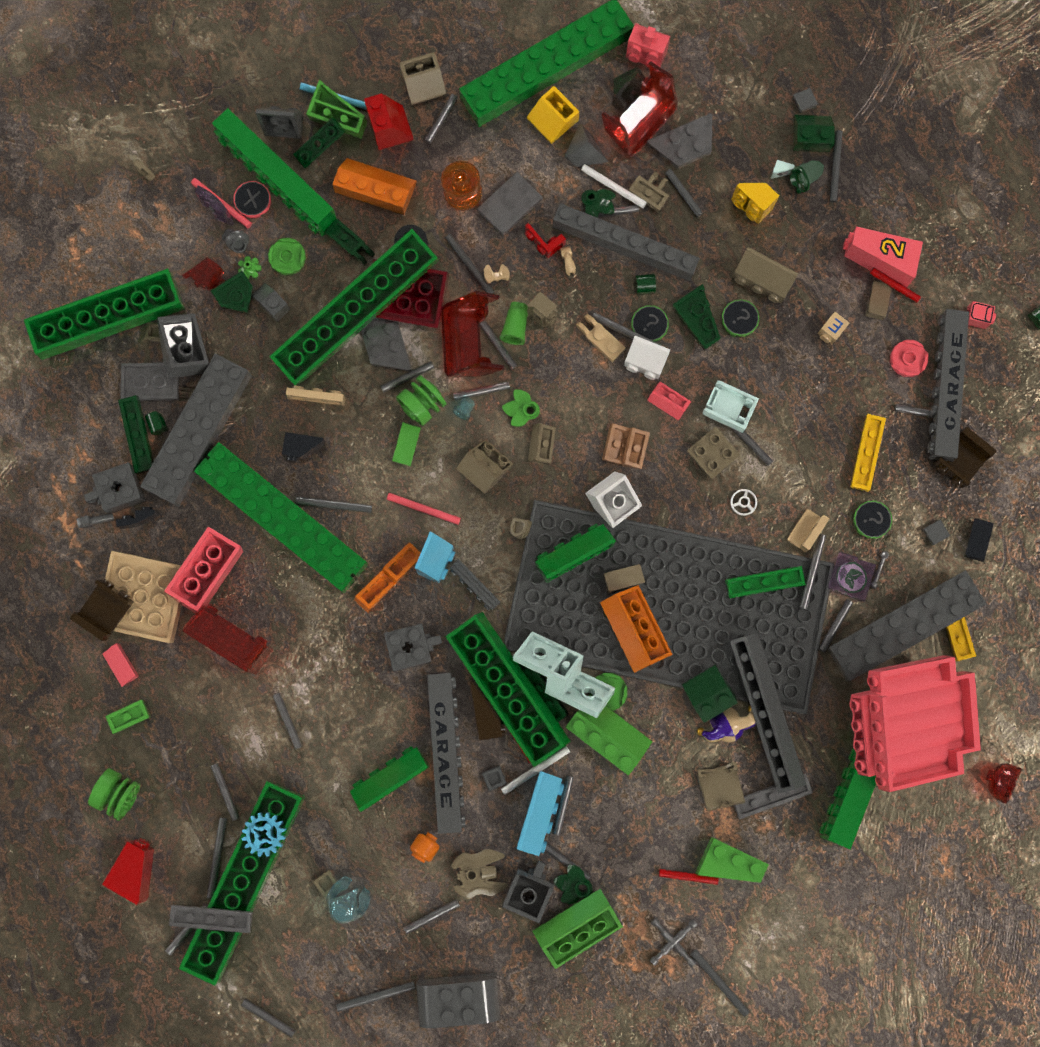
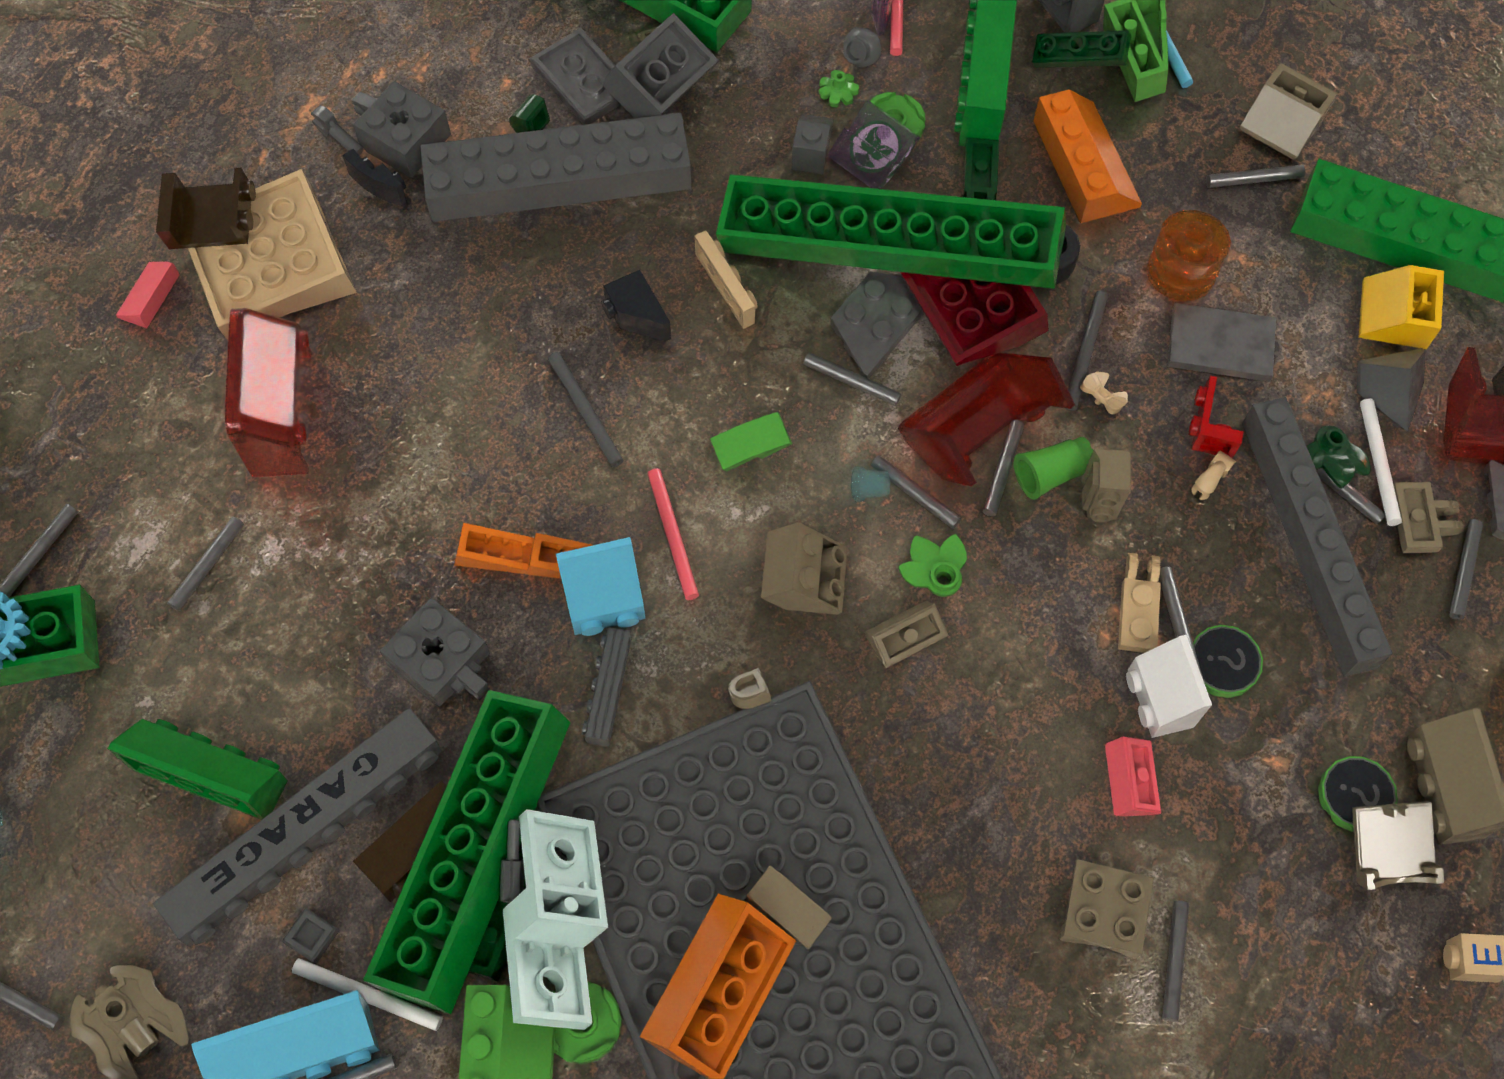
camera: 55 degrees right, 15 degrees down
bright green plate [105,699,151,734] -> none
dark green plate [118,395,154,474] -> none
coral slope [164,527,243,616] -> none
clear red piece [182,257,225,291] -> none
green piece [194,442,369,594] -> none
dark green plate [211,271,253,313] -> none
black tile [234,181,271,218] -> none
red slope [364,93,414,150] -> none
bright green wheel [396,375,447,426] -> none
orange head [410,832,440,863] -> none
green slope [535,524,616,584] -> none
white slope [585,471,642,528] -> none
medium nougat slope [602,423,650,469] -> none
dark green brick [635,274,656,295] -> none
dark green wing [672,284,721,351] -> none
light aqua container [702,381,759,433] -> none
white piece [730,489,757,516] -> none
none -> dark grey axle [500,820,524,903]
none -> slope [827,101,920,189]
none -> piece [1352,801,1444,890]

